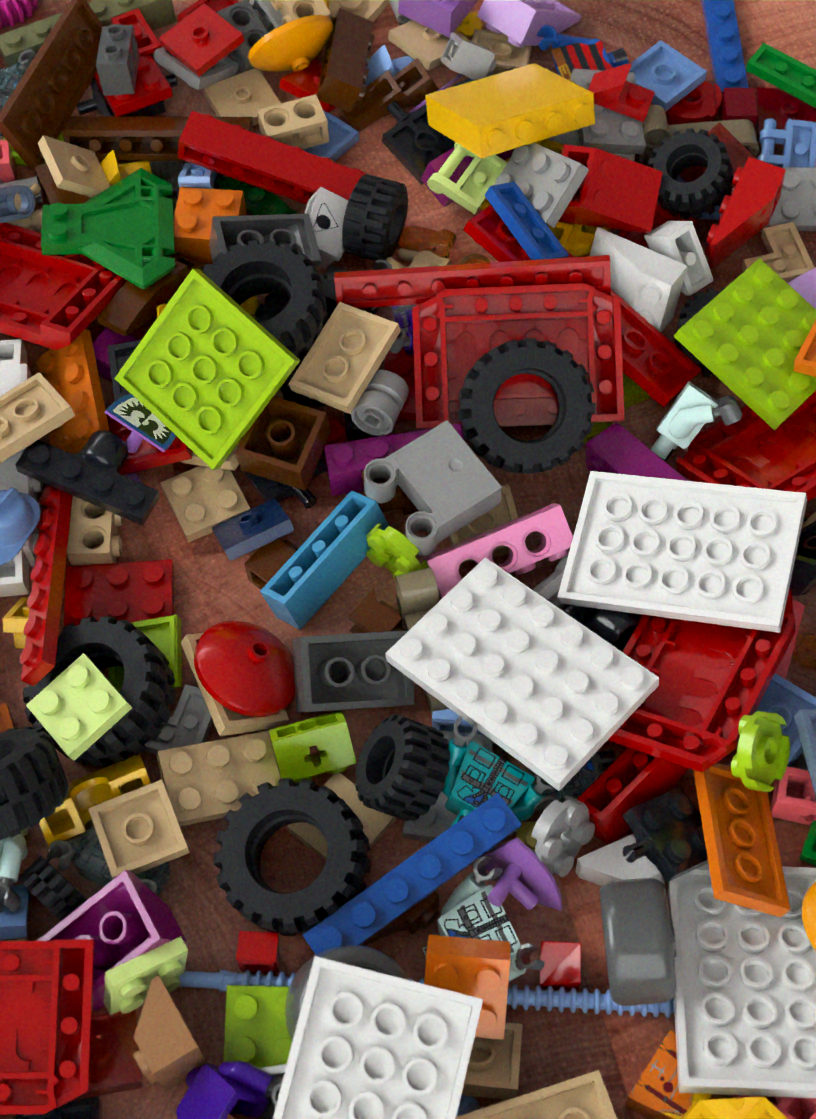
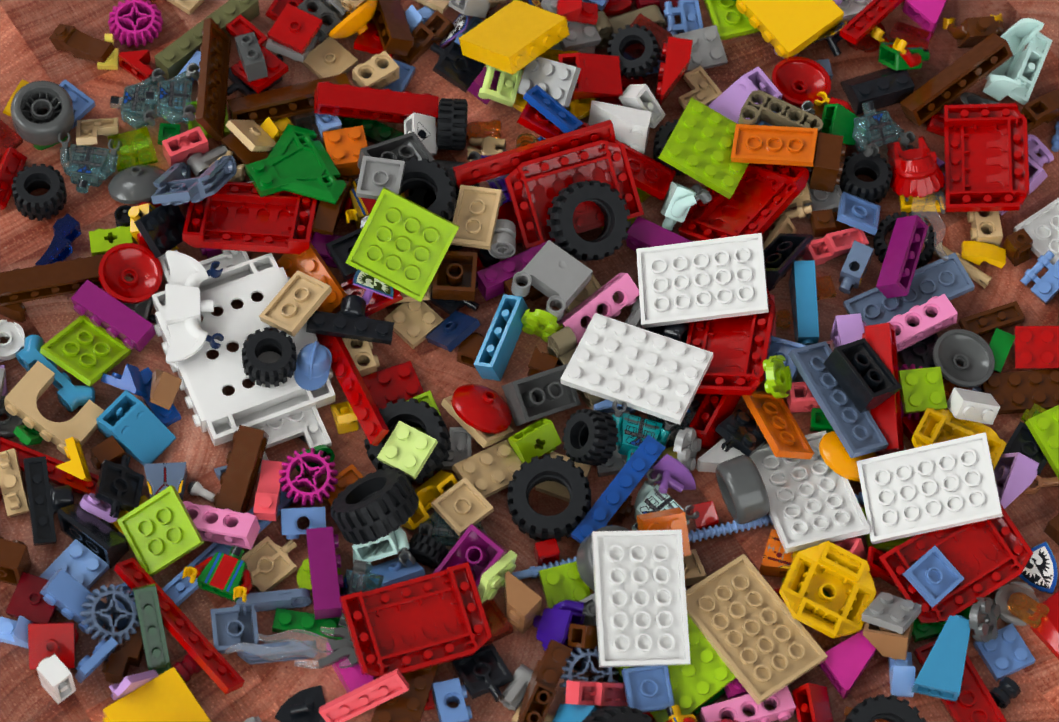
camera: 25 degrees left, 0 degrees up
none -> light grey plate [356,156,405,200]

